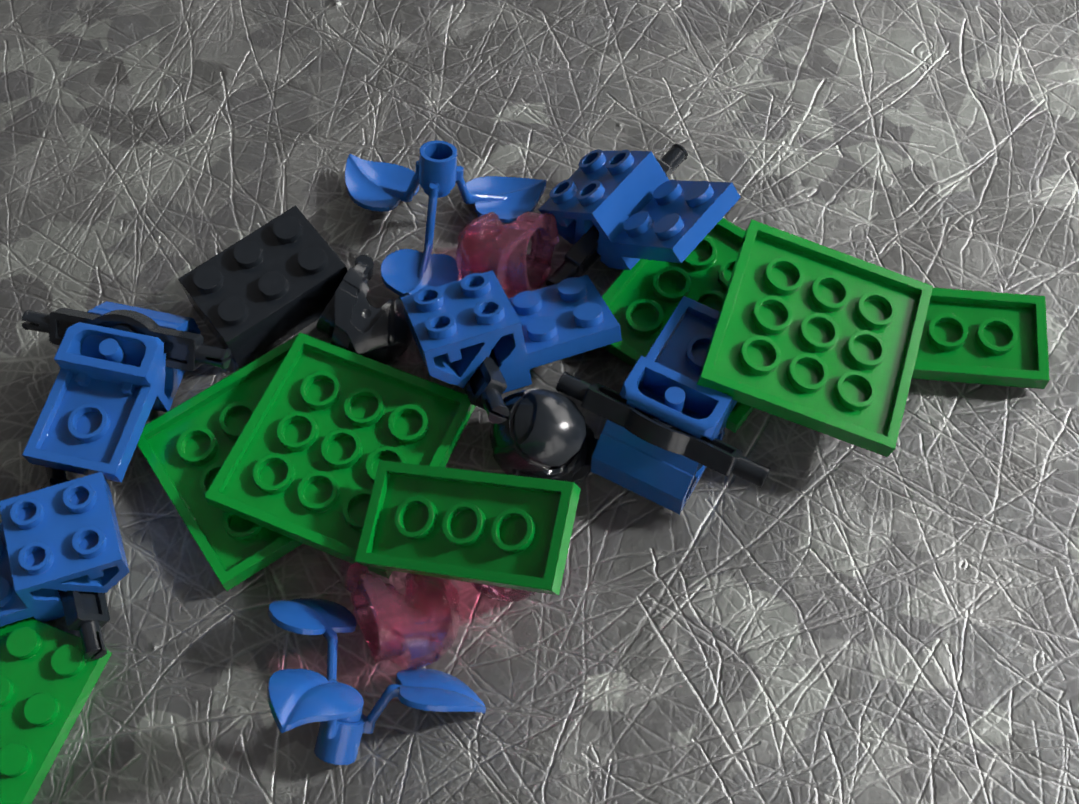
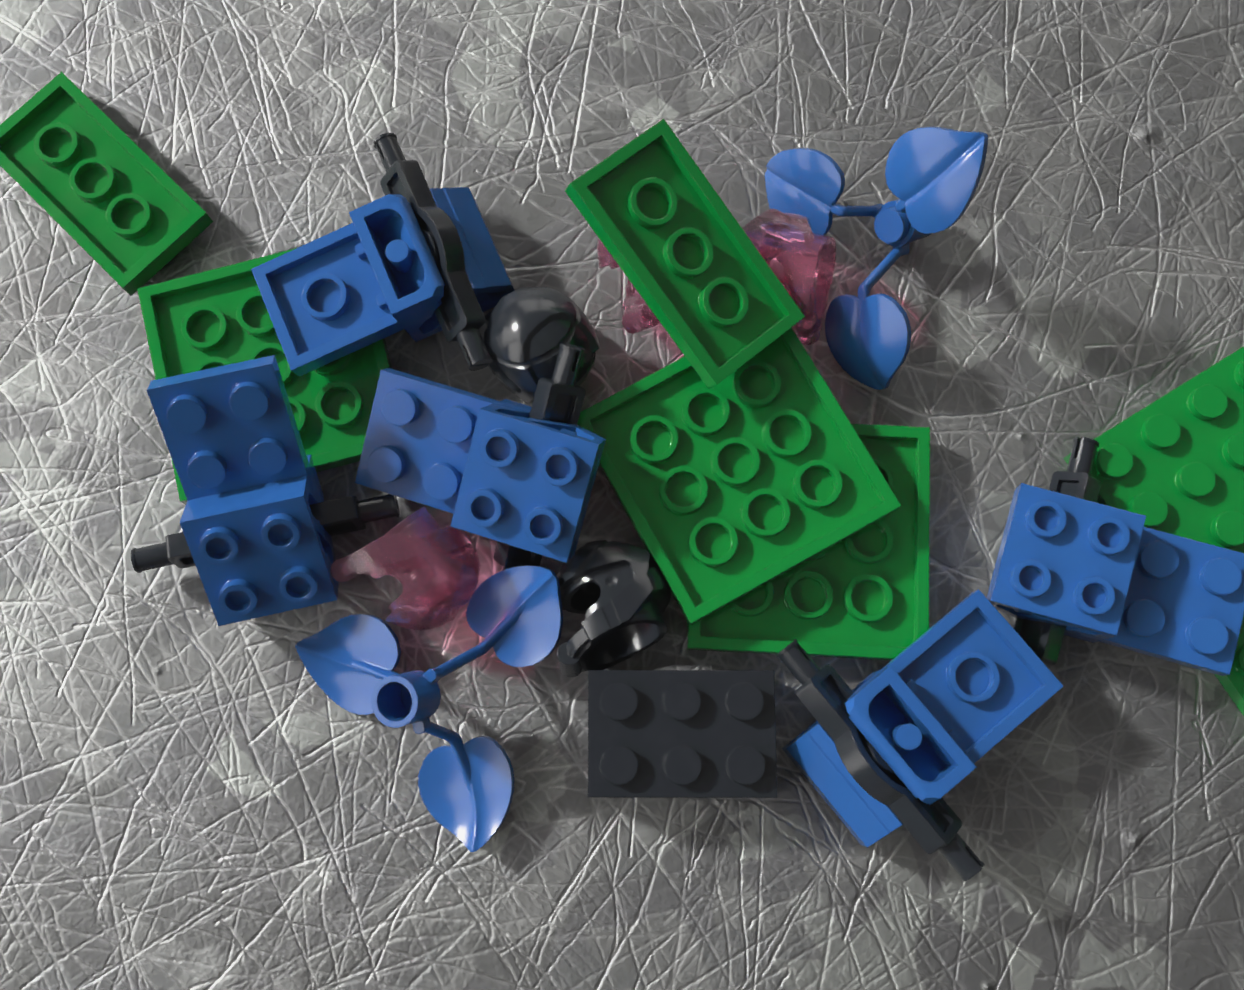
camera: 145 degrees left, 15 degrees up
green plate [697,219,933,457] -> none

